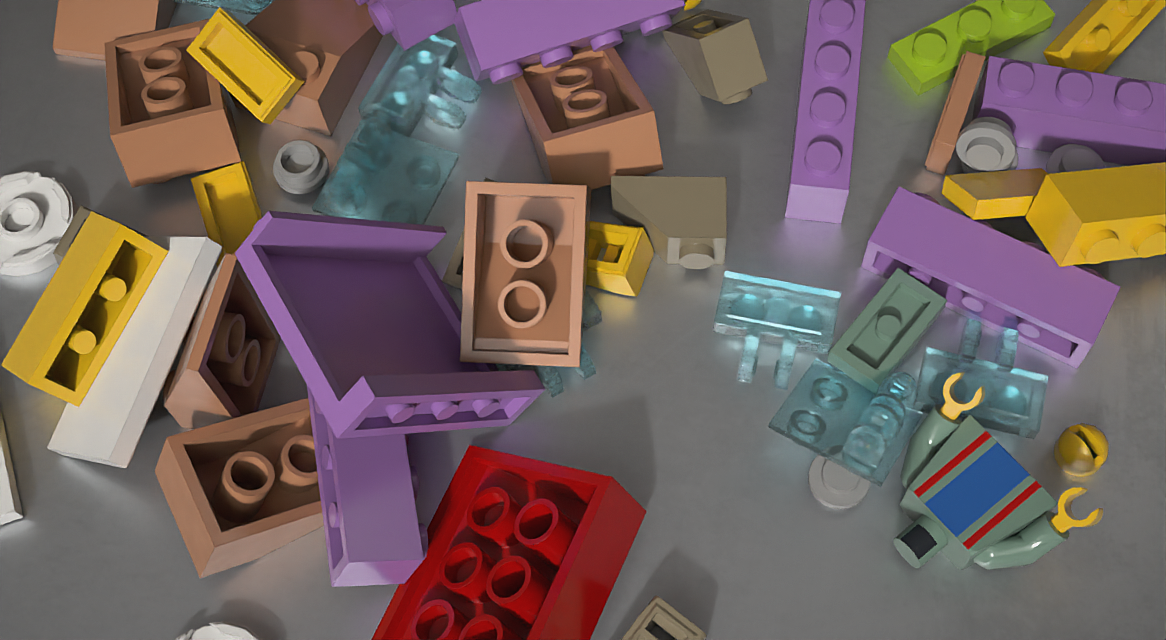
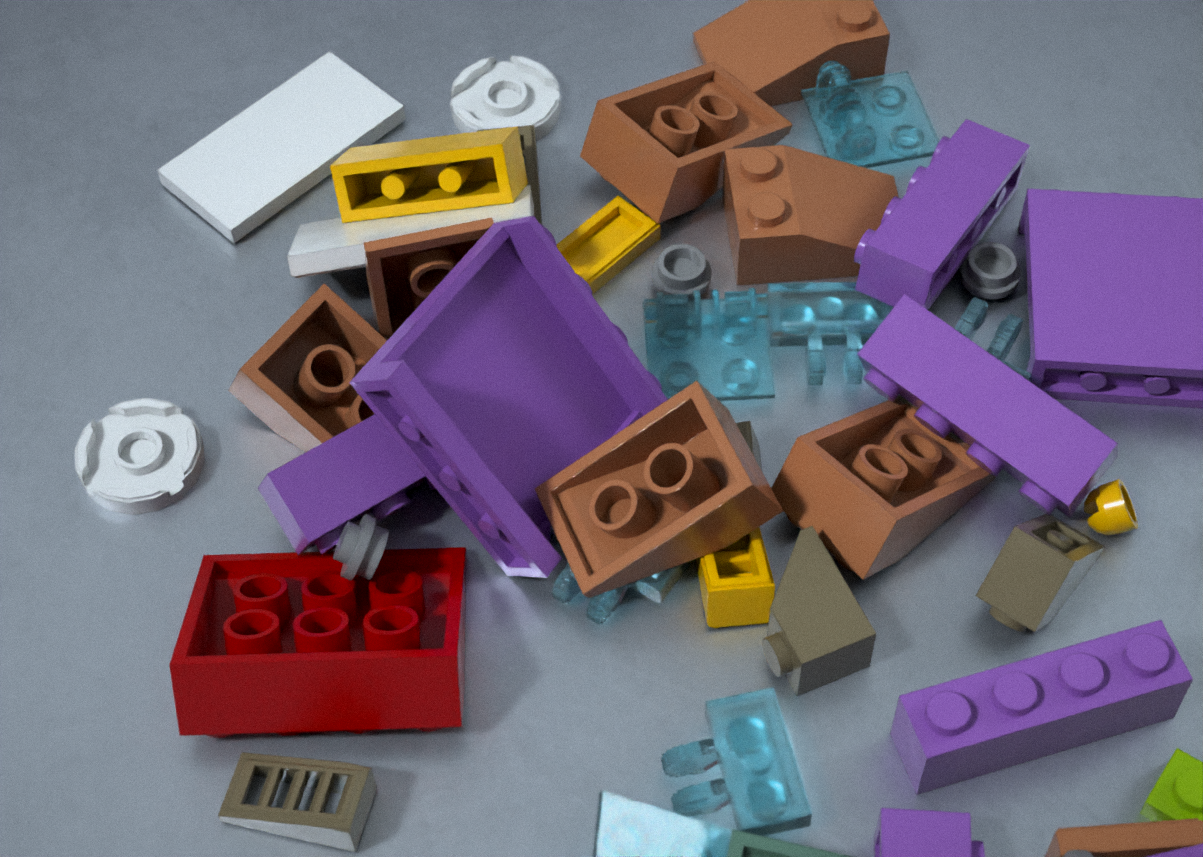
camera: 60 degrees right, 10 degrees down
yellow tile [186,7,305,125] -> none
none -> light grey plate [333,514,389,581]

